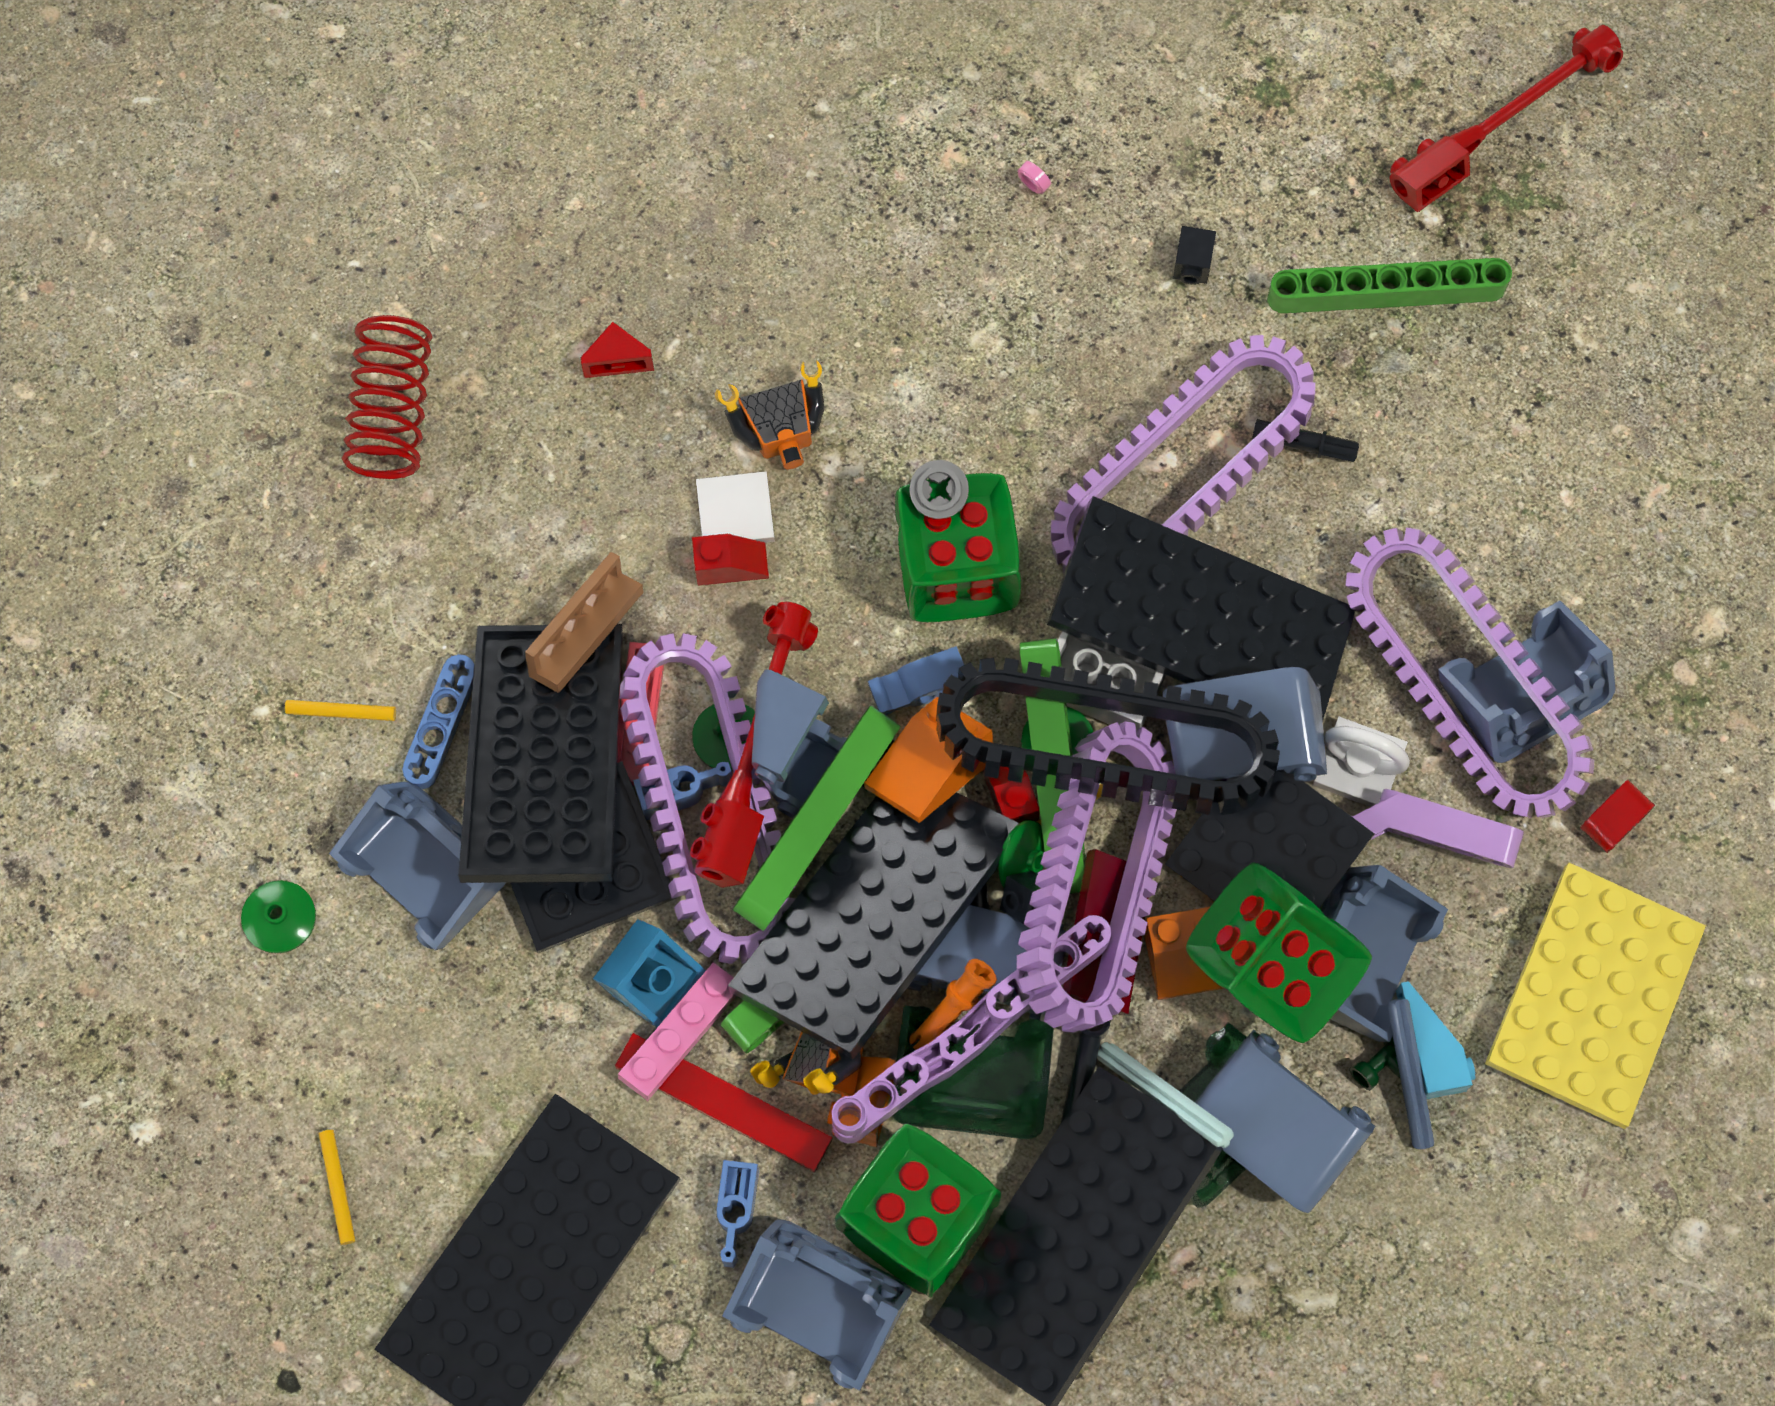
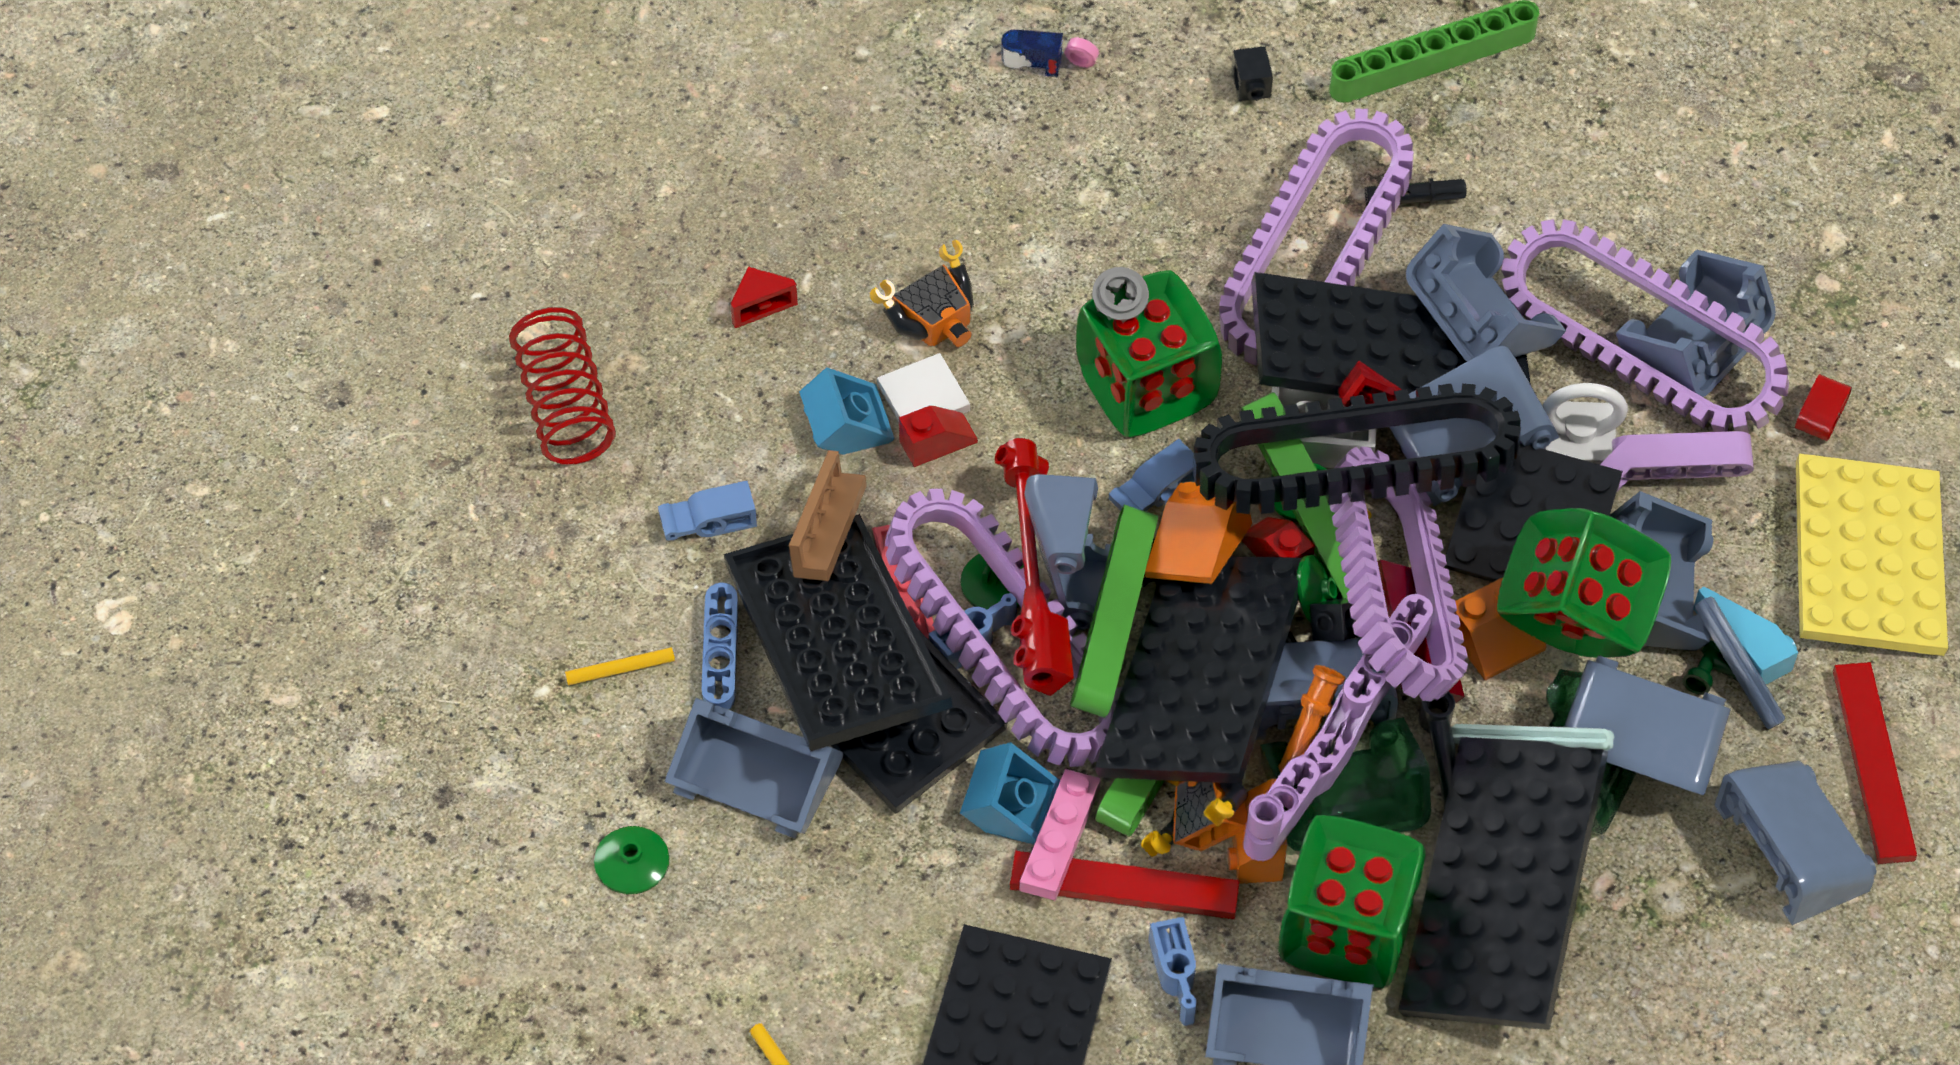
camera: 20 degrees left, 15 degrees down
none -> medium blue piece [658,480,757,541]
none -> dark azure slope [799,367,895,455]
none -> clear blue leg [1001,29,1063,77]
none -> red slope [1338,361,1401,407]
none -> sand blue windscreen [1406,224,1566,362]
none -> sand blue windscreen [1715,761,1876,925]
none -> red tile [1833,662,1917,864]

